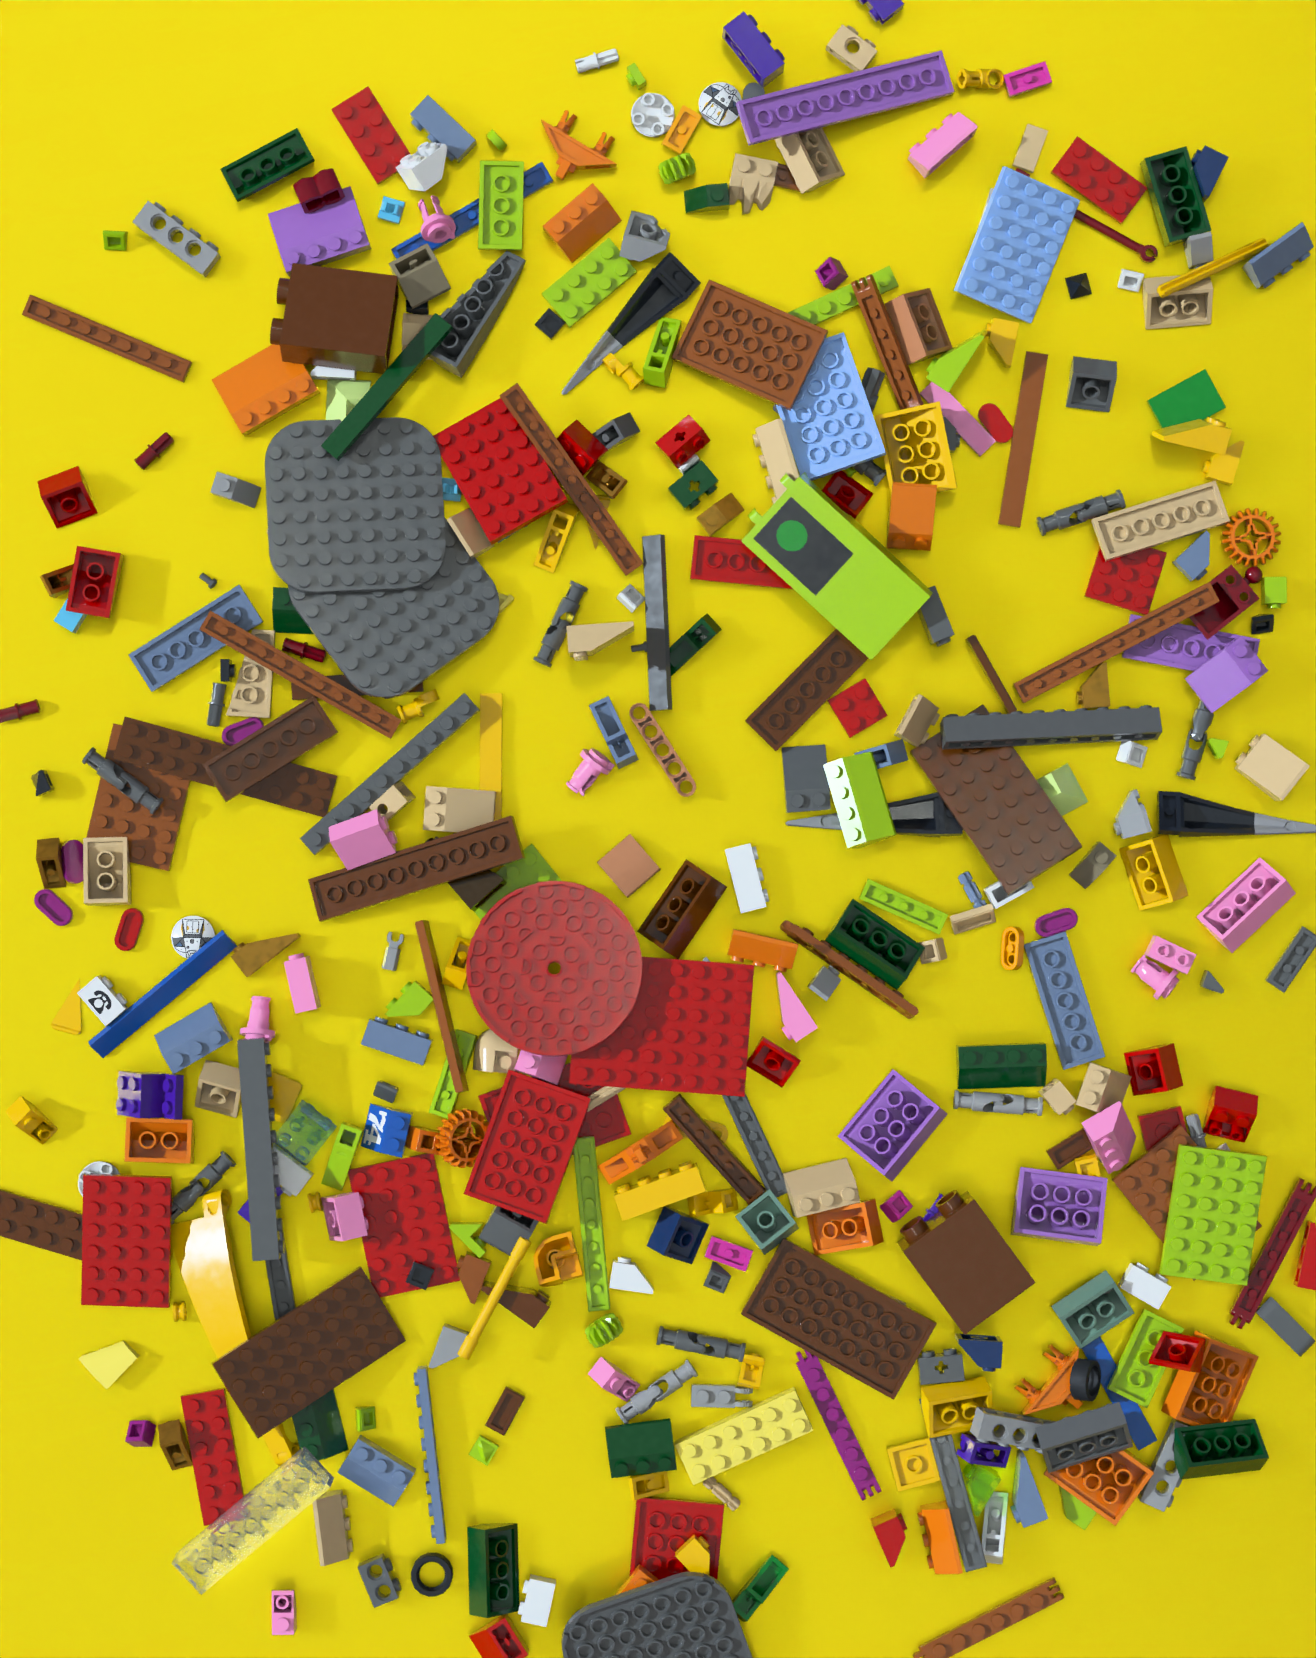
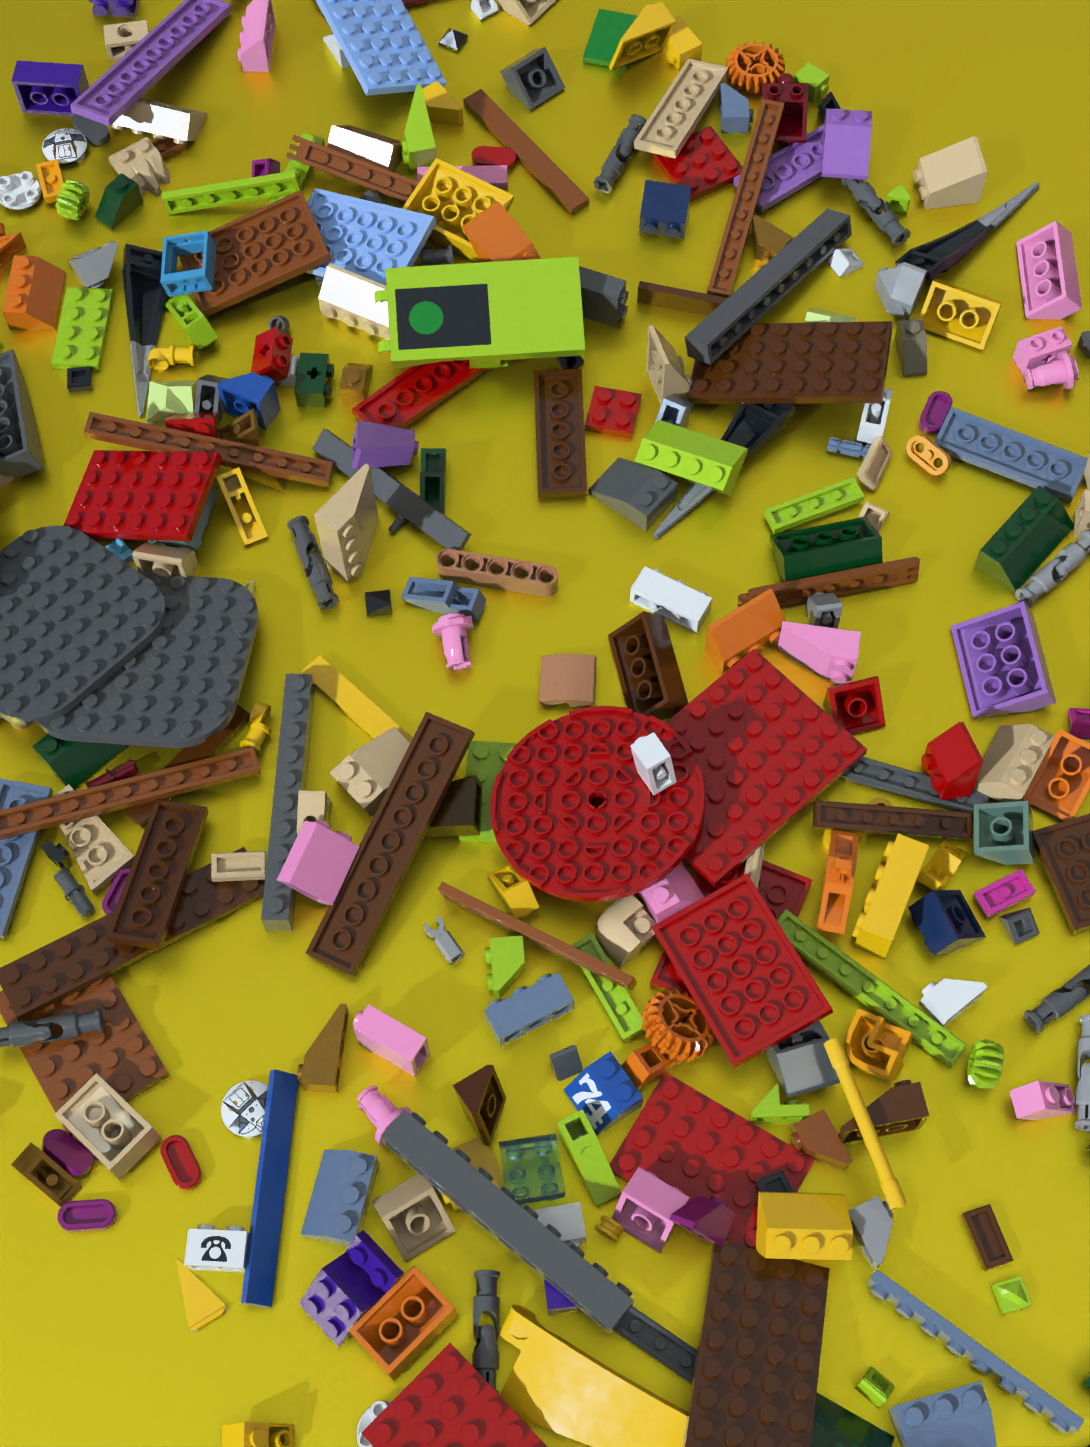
camera: 40 degrees left, 25 degrees down
none -> yellowish green slope [146,380,197,424]
none -> dark azure window [160,230,216,297]
none -> lime plate [162,170,301,215]
none -> tan tile [211,851,267,882]
none -> blue slope [217,372,281,430]
none -> dark grey hinge [269,316,290,333]
none -> medium lavender slope [352,420,419,469]
none -> black slope [365,590,392,616]
none -> reddish brown slope [453,1065,506,1146]
none -> white brick [630,732,677,796]
none -> dark blue slope [639,180,691,239]
none -> magenta slope [670,1195,736,1247]
none -> yellow slope [756,1191,853,1261]
none -> red slope [921,722,984,800]

